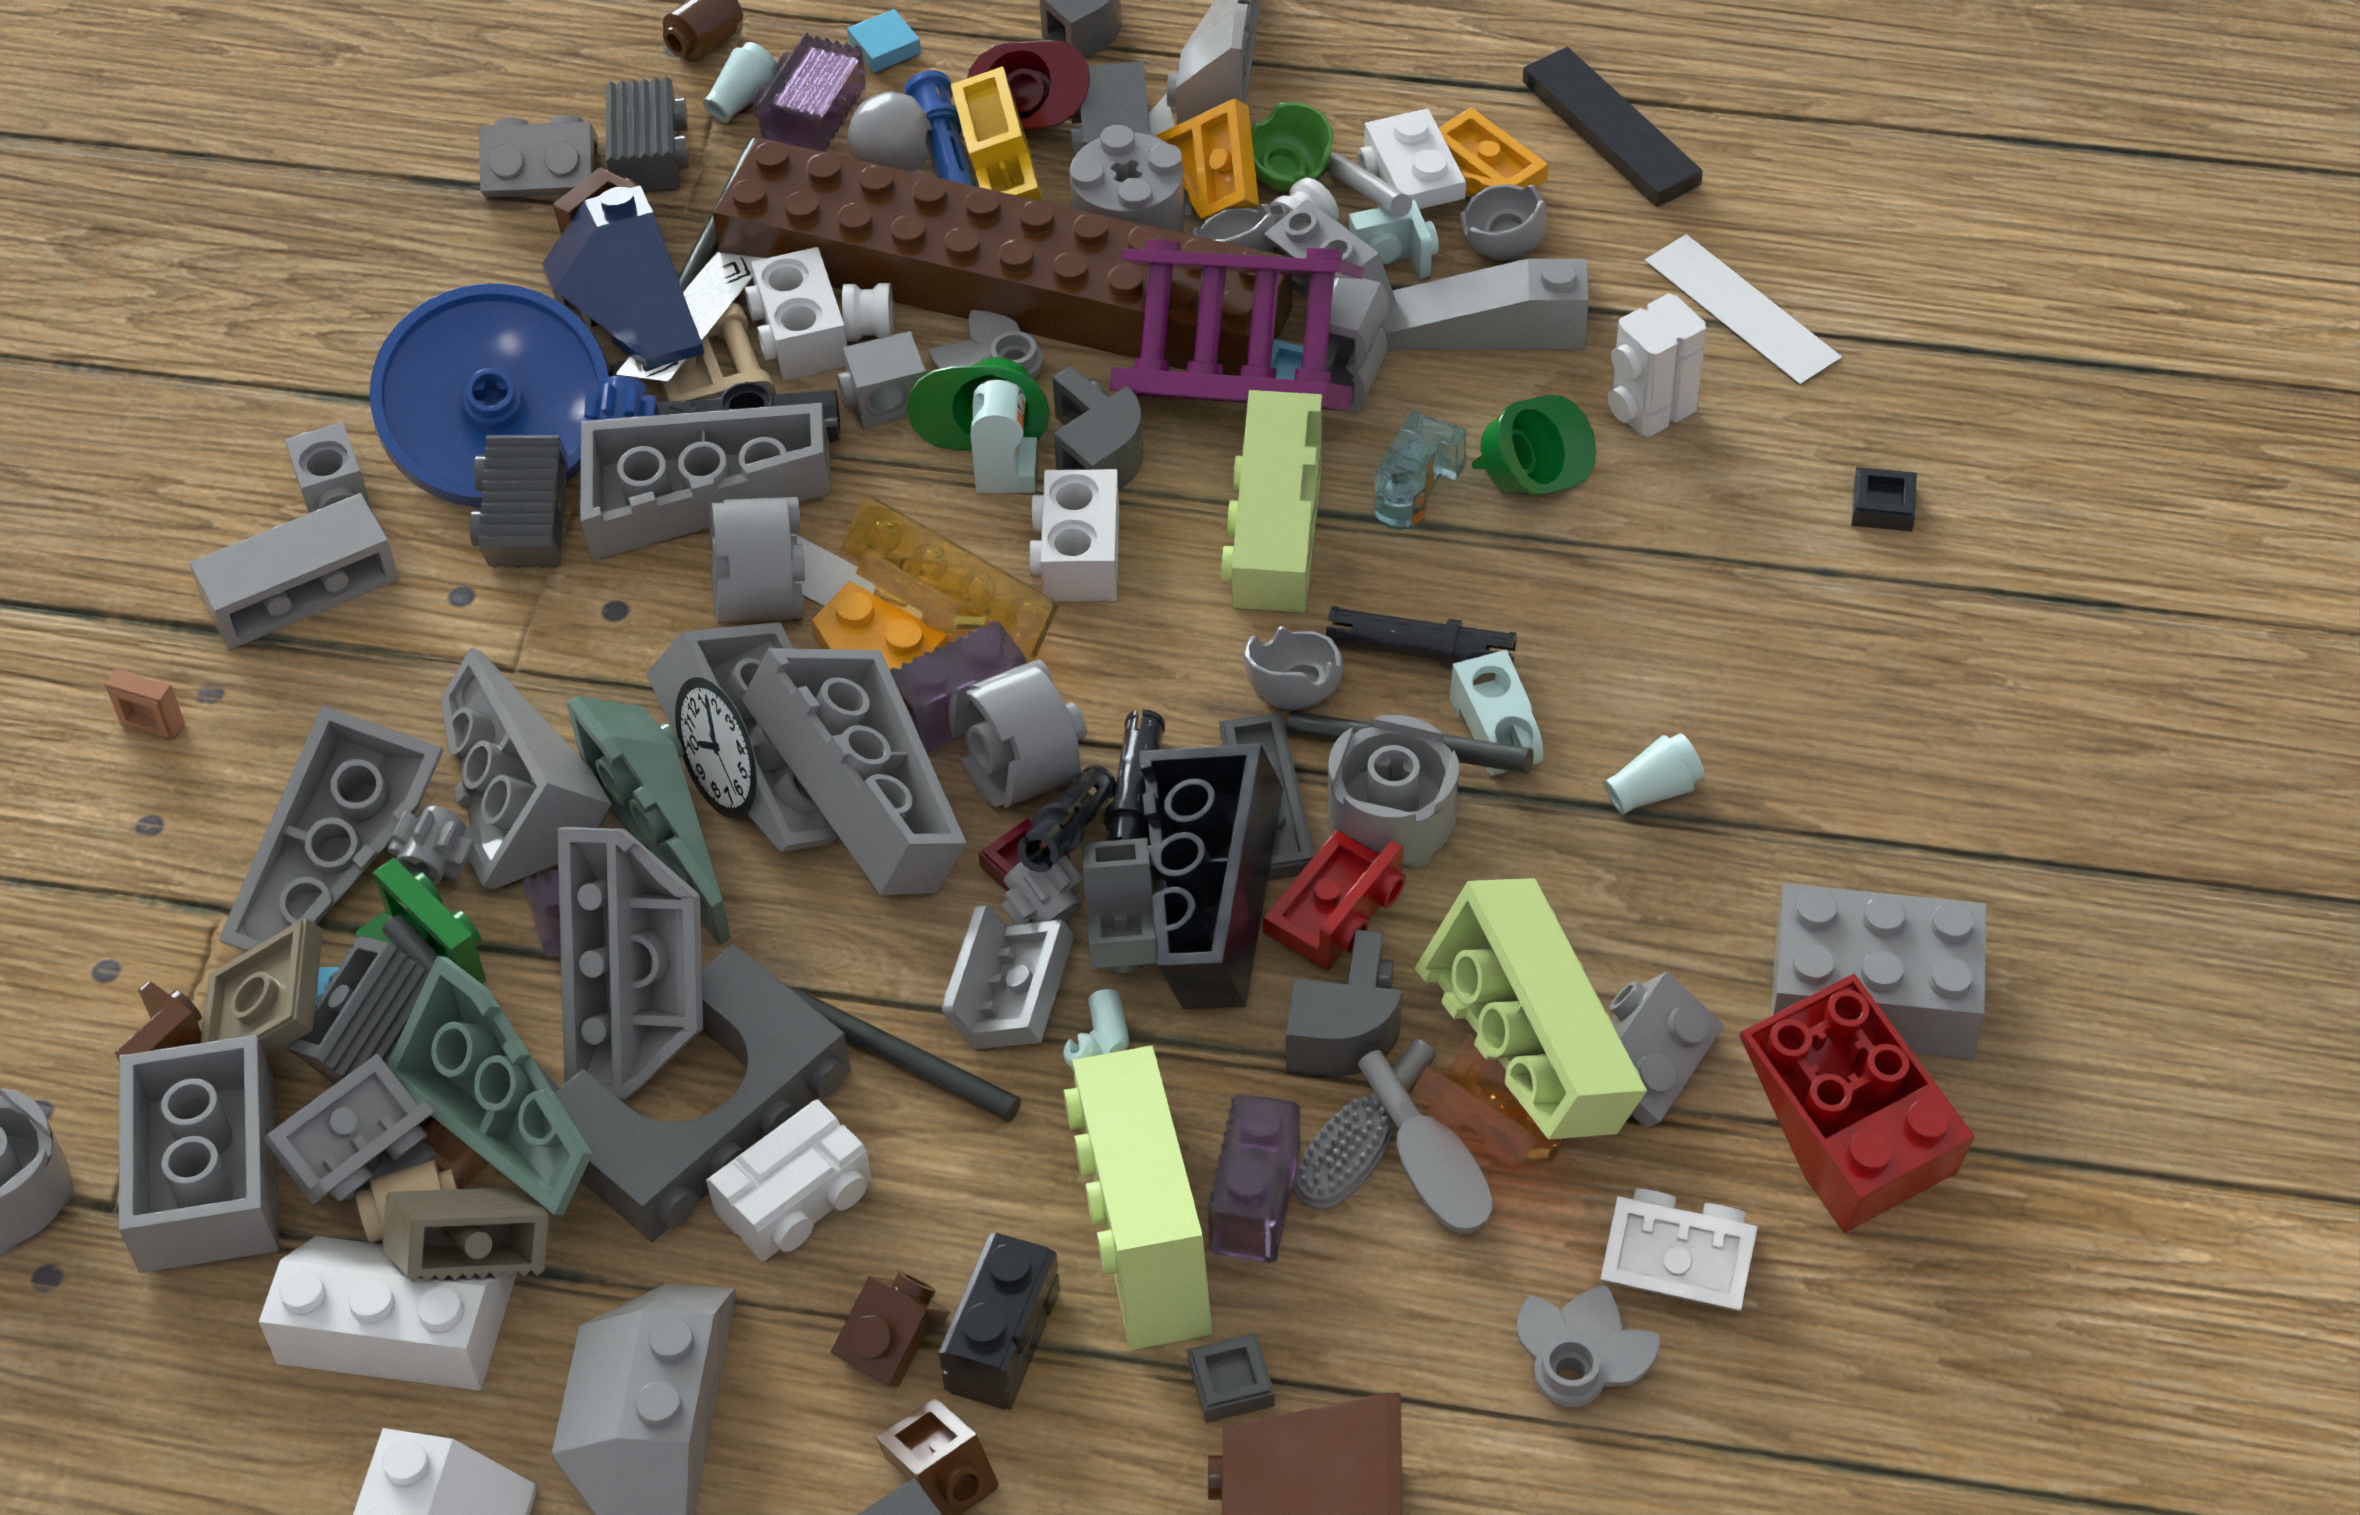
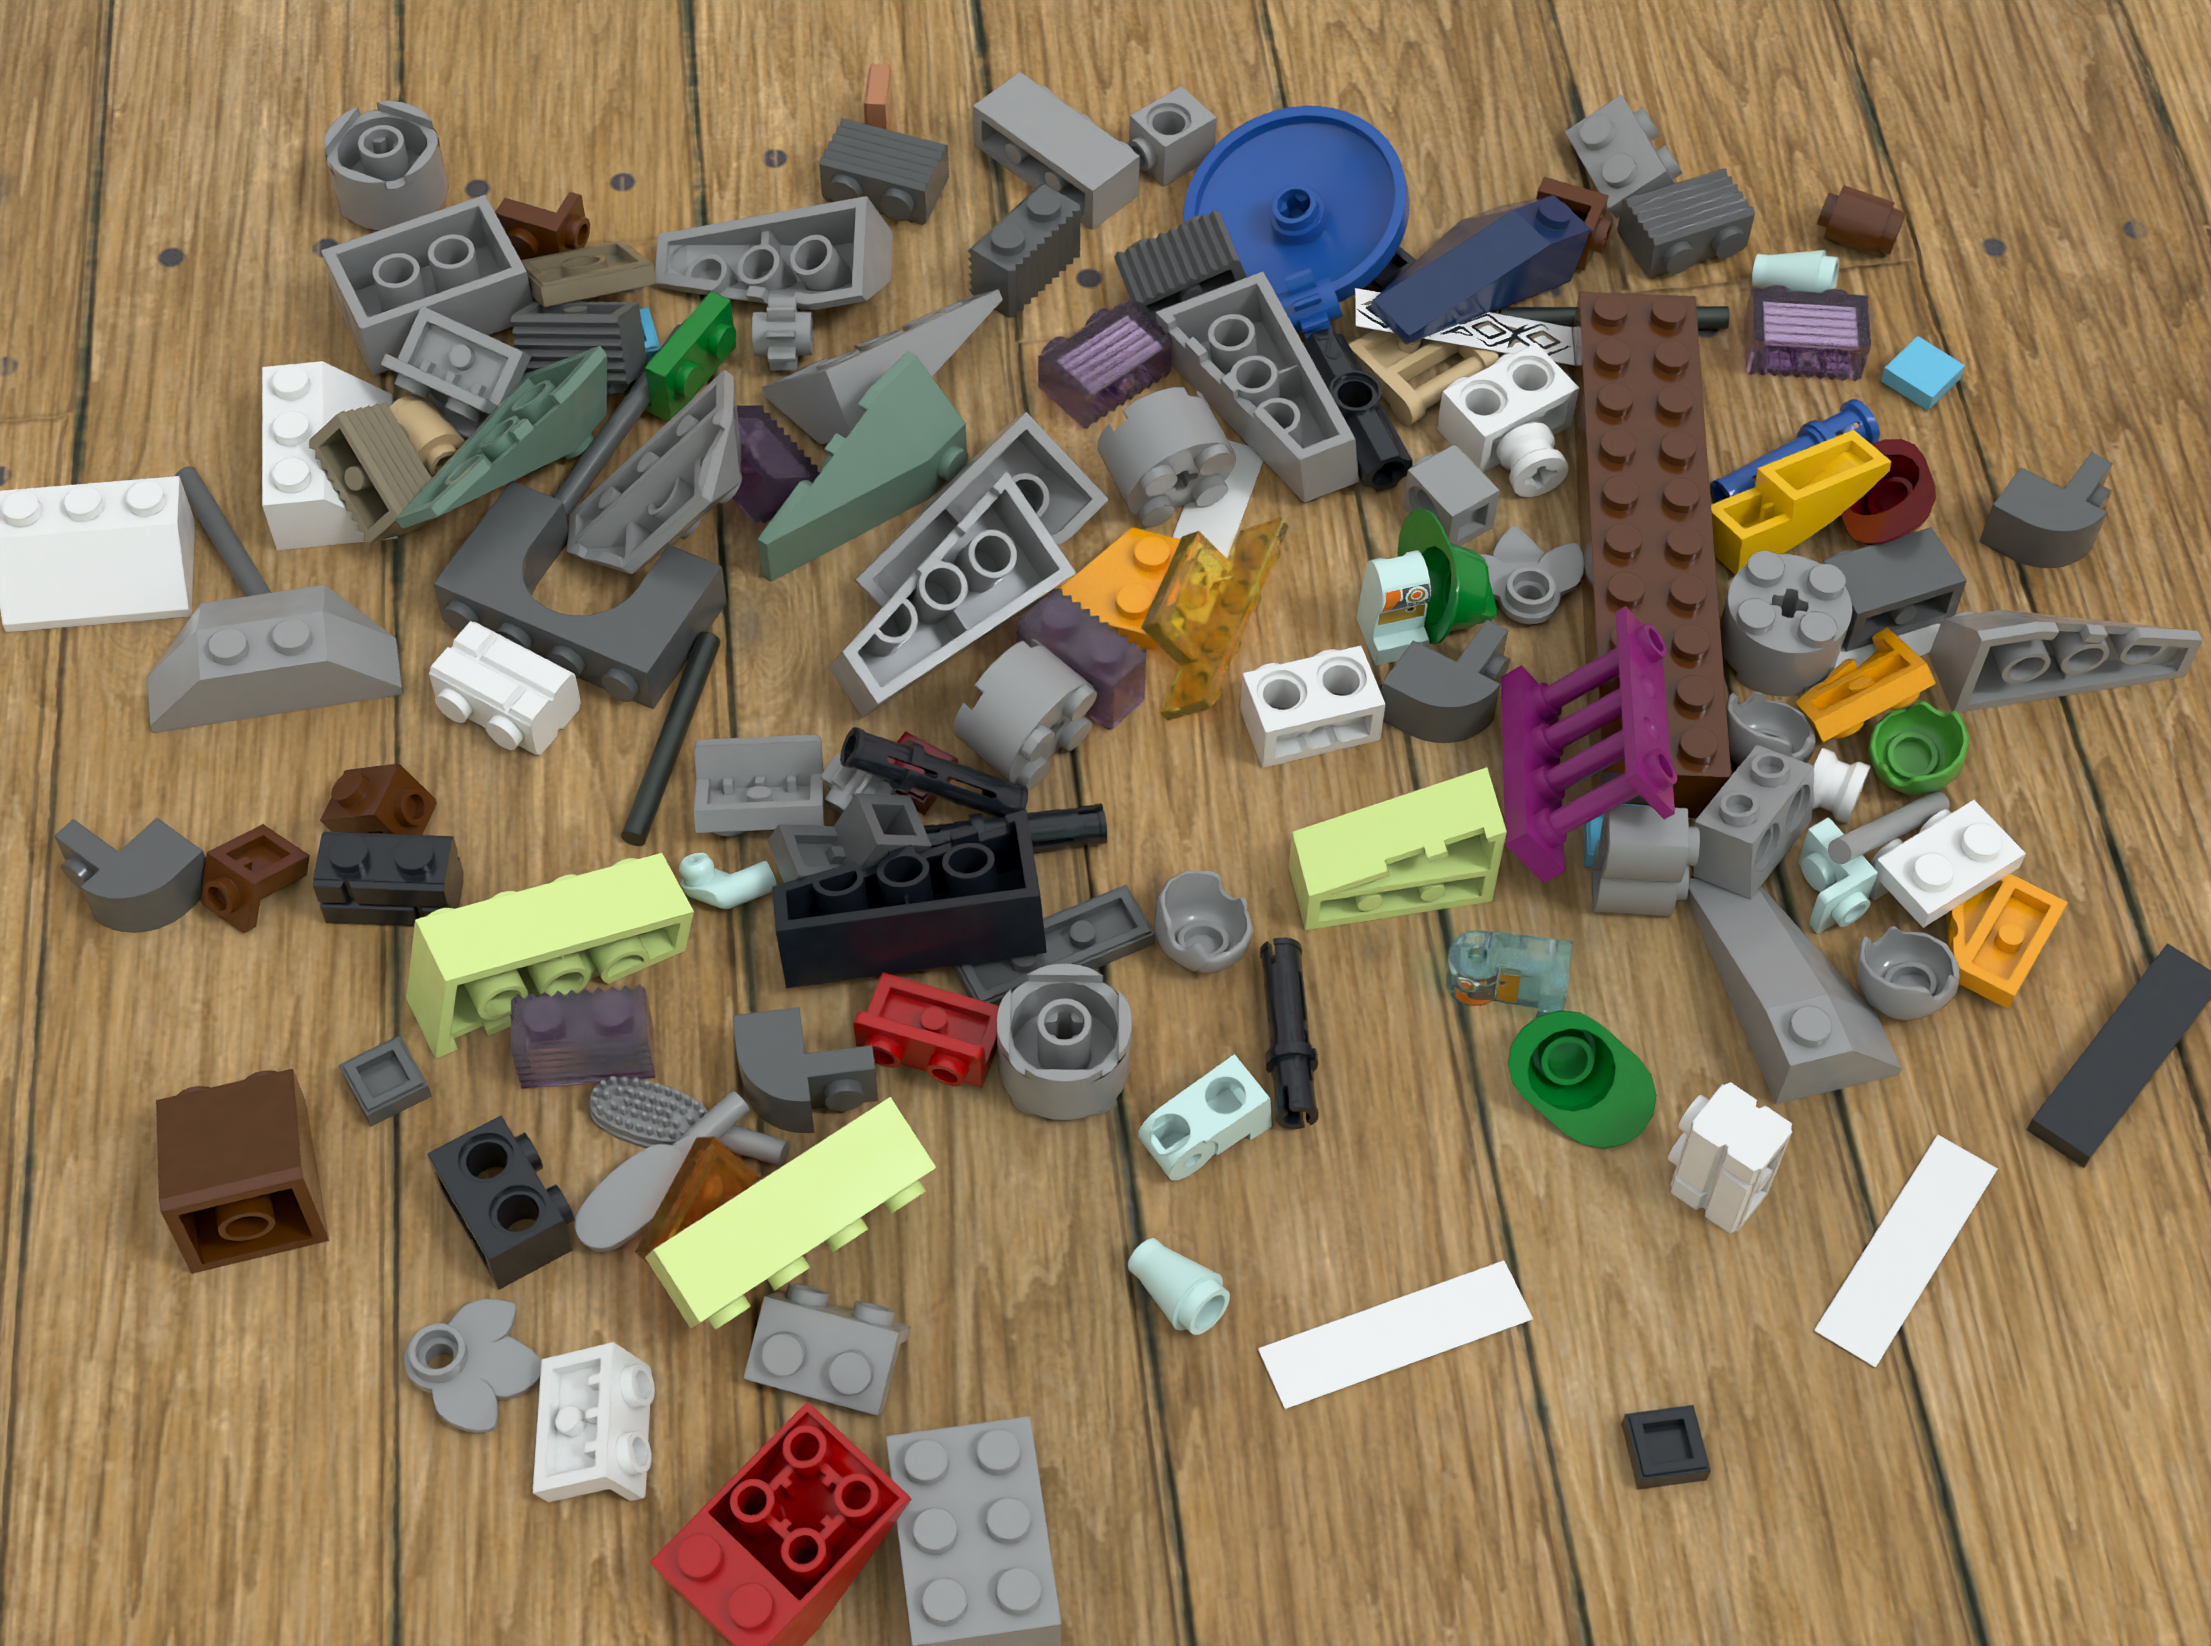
camera: 70 degrees right, 5 degrees up
sticker [675,677,757,818] -> none
light grey hair [848,91,932,172] -> none
pearl dark grey bar [1287,711,1534,774] -> none
none -> dark grey bar [175,467,272,597]
none -> black brick [427,1115,575,1290]
none -> dark grey brick [819,118,949,225]
none -> dark grey brick [968,184,1081,318]
none -> brick [1038,299,1172,429]
none -> white sticker [1258,1260,1533,1409]

